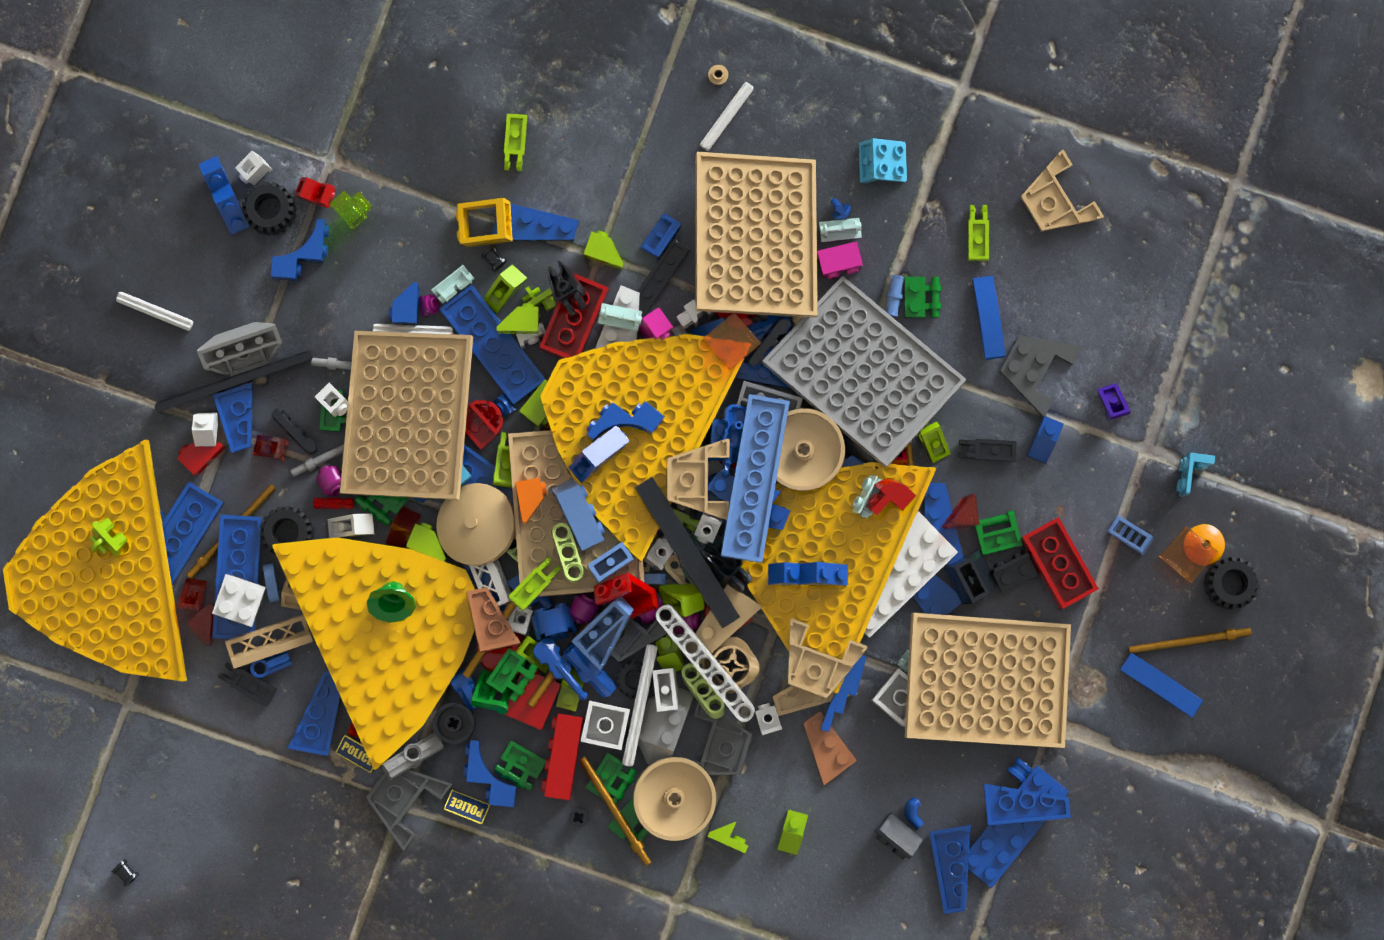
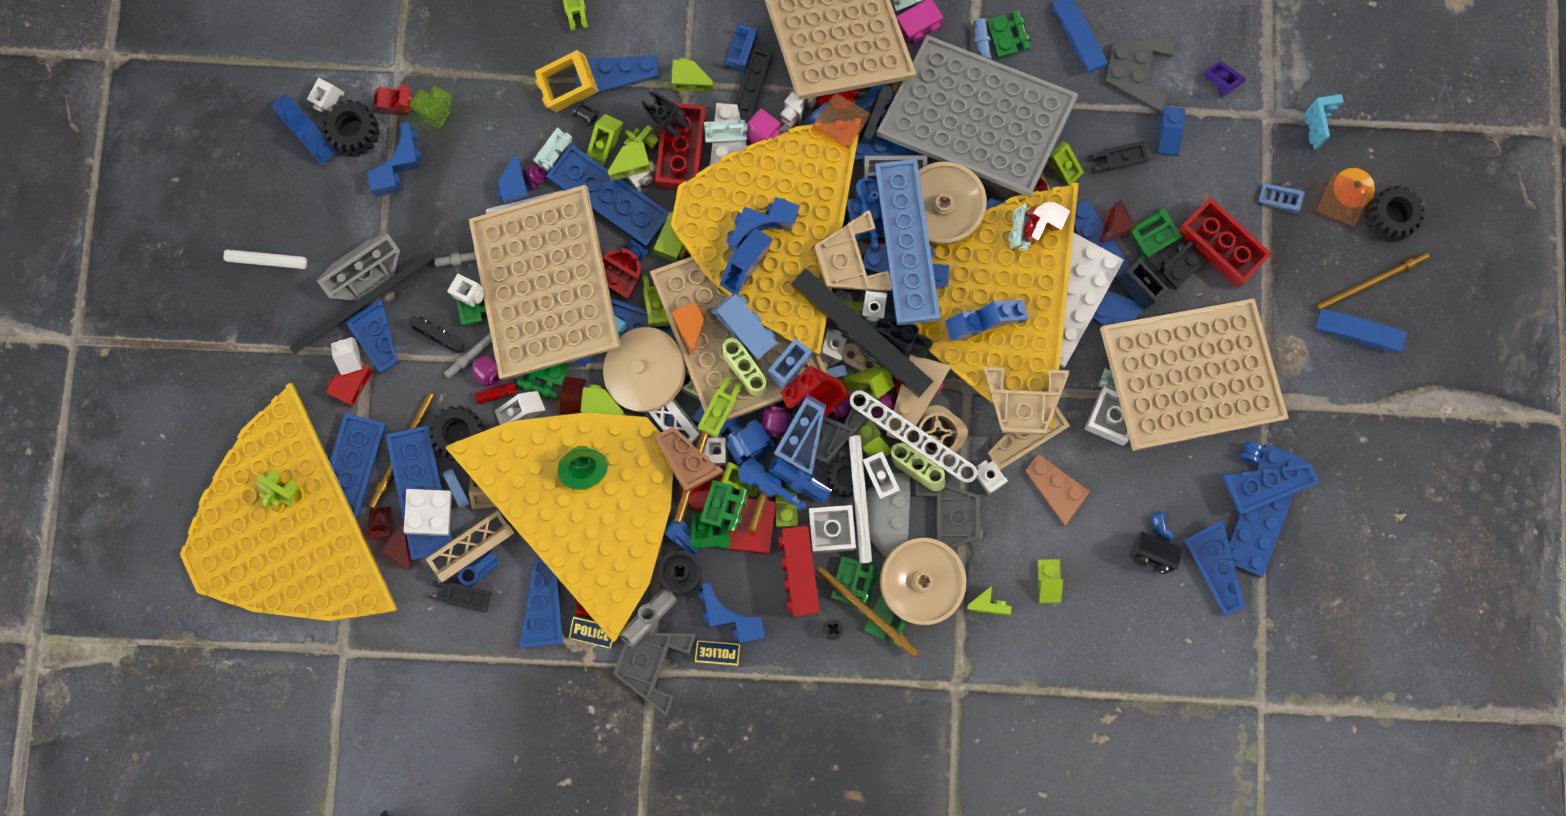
camera: 15 degrees left, 5 degrees down
clear red slope [253,435,289,462] -> none
green plate [494,741,546,791] -> none
blue slope [820,655,867,732] -> none

